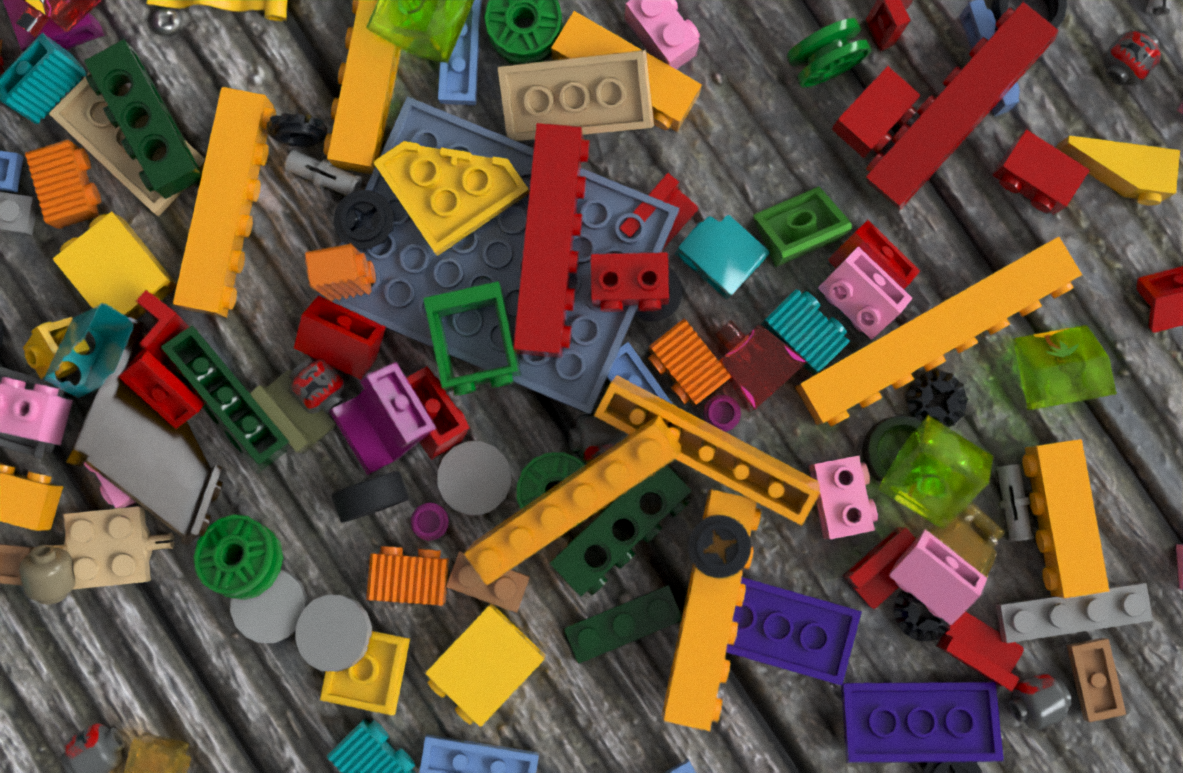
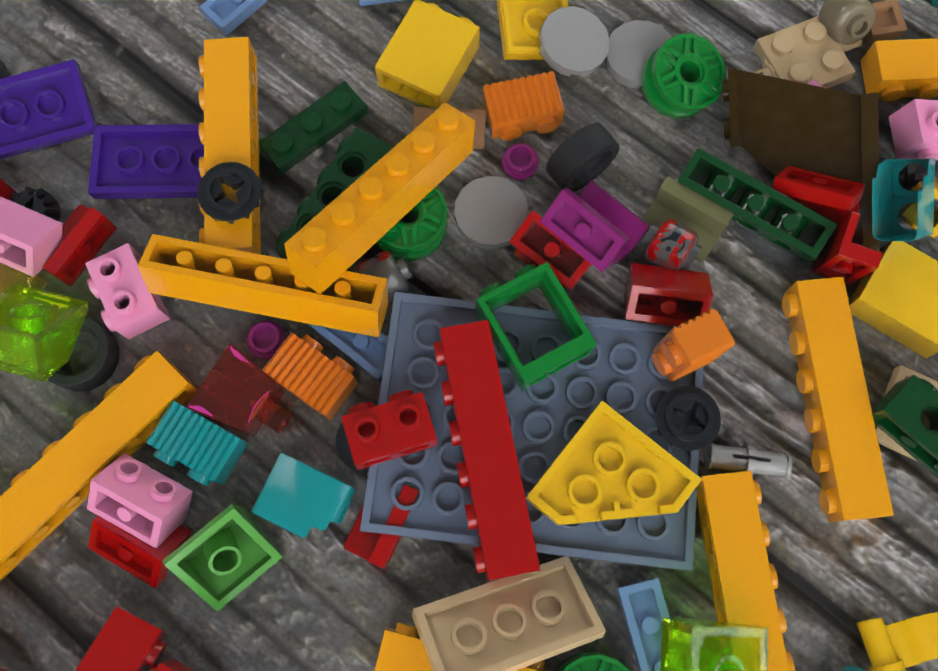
camera: 170 degrees right, 10 degrees down
black gear [266,112,327,147] -> none
black gear [907,370,969,430] -> none

